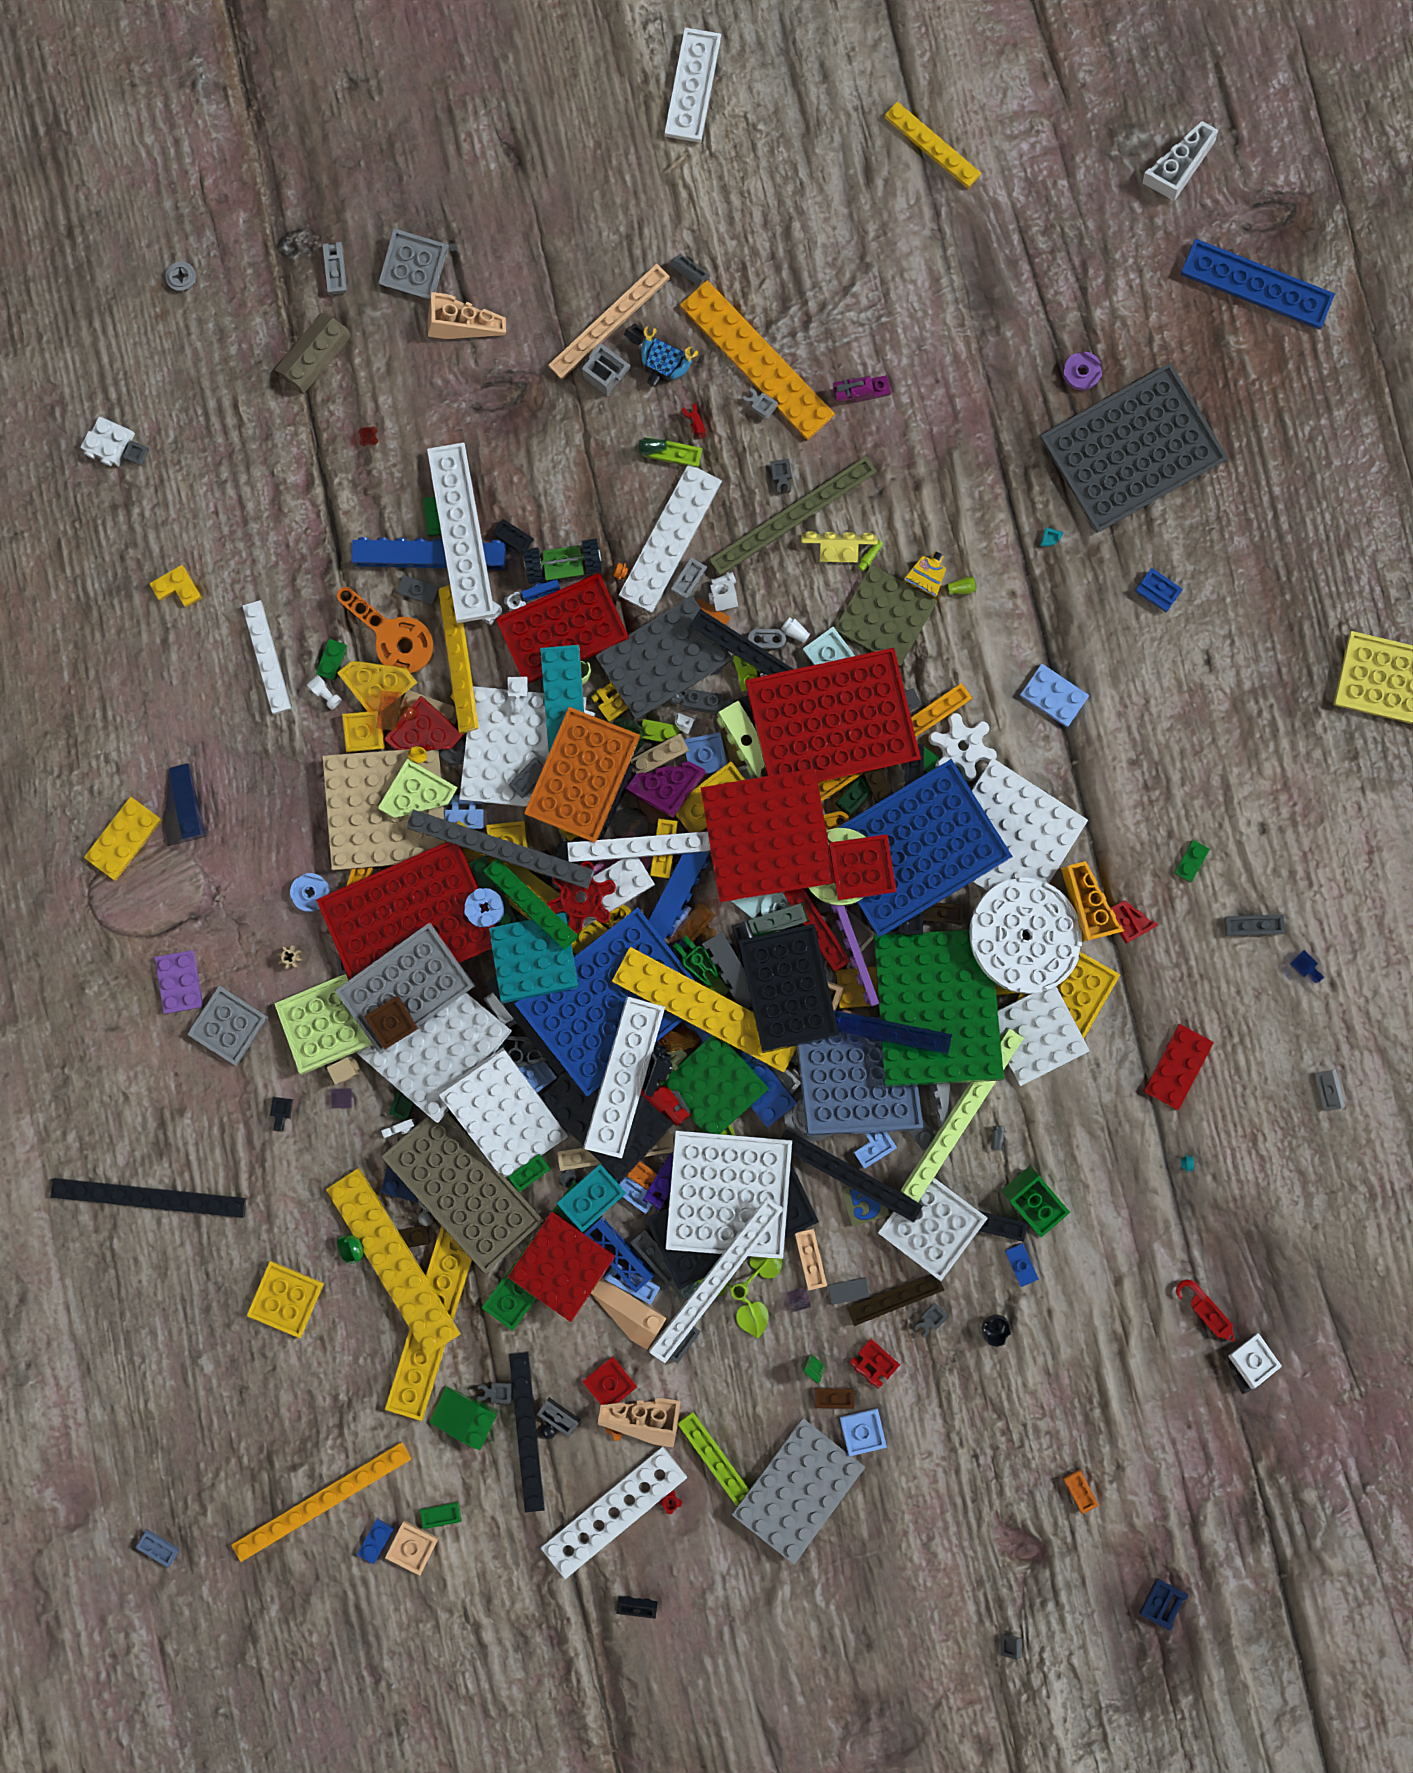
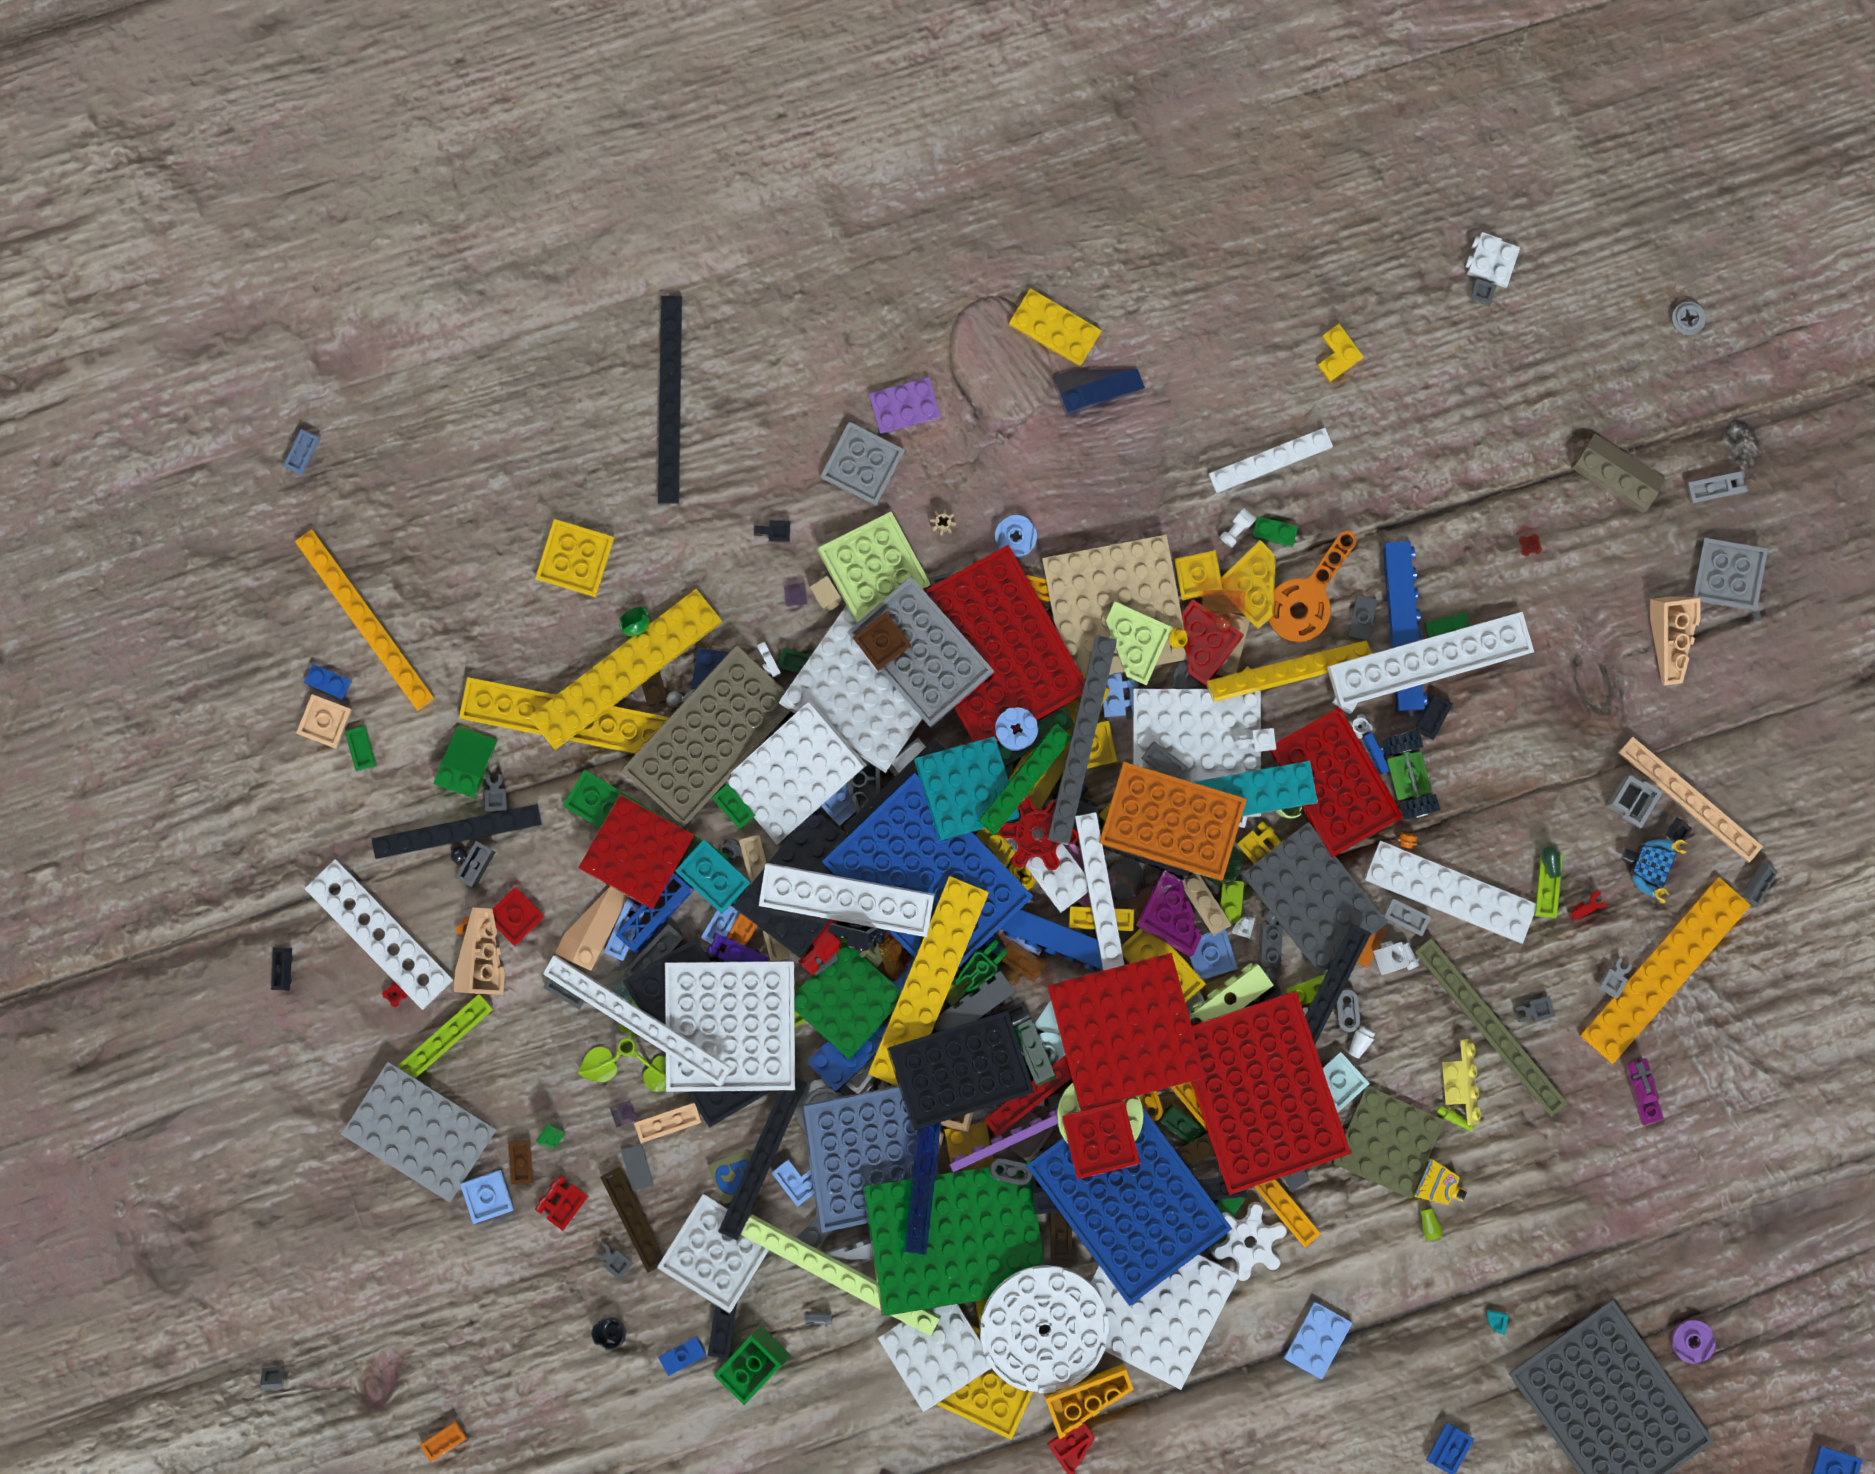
camera: 80 degrees right, 0 degrees up
none -> dark grey plate [989,1159,1032,1185]

